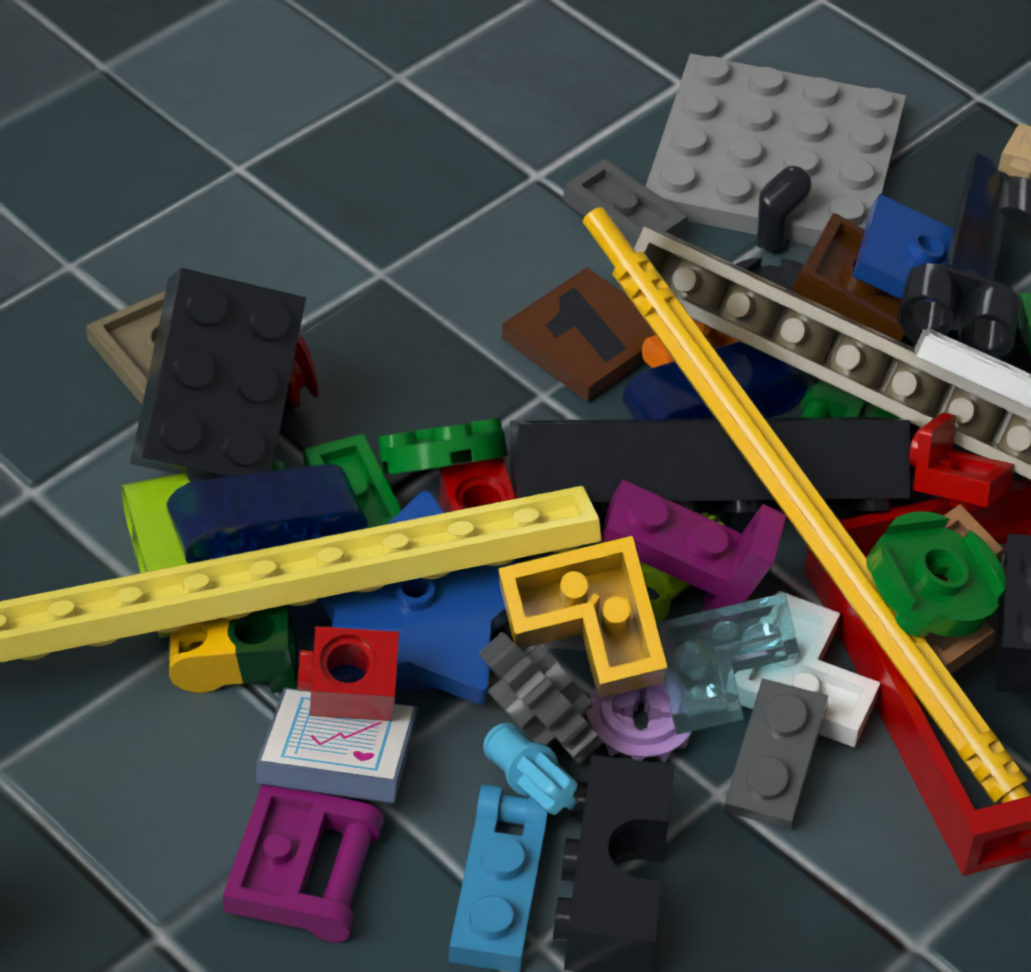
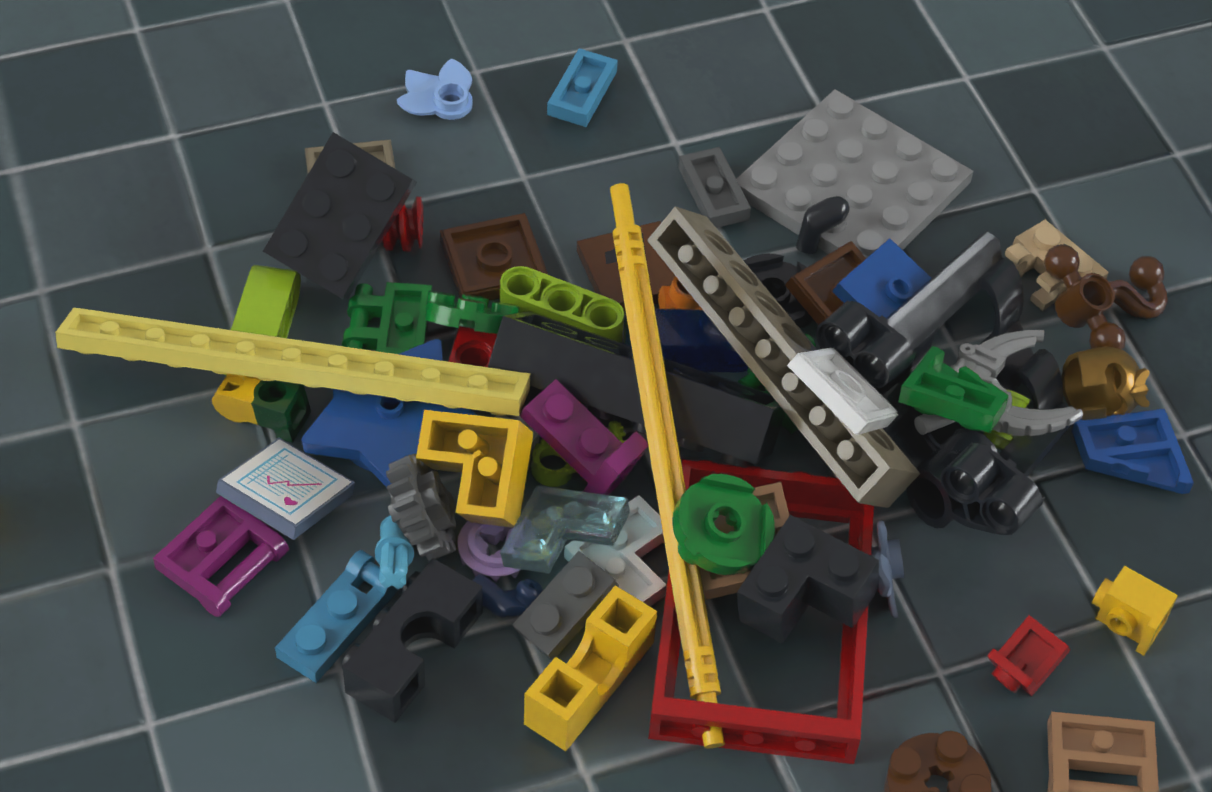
camera: 25 degrees right, 5 degrees up
clear blue beam [166,464,368,564] -> none
red brick [297,626,399,721] -> none
red bracket [909,412,1014,510] -> none
none -> light blue plate [397,59,473,120]
none -> reddish brown tile [440,213,548,301]
none -> dark blue arm [472,574,543,618]
none -> lime beam [500,266,624,343]
none -> yellow arch [524,585,657,751]
none -> dark azure plate [547,48,618,127]

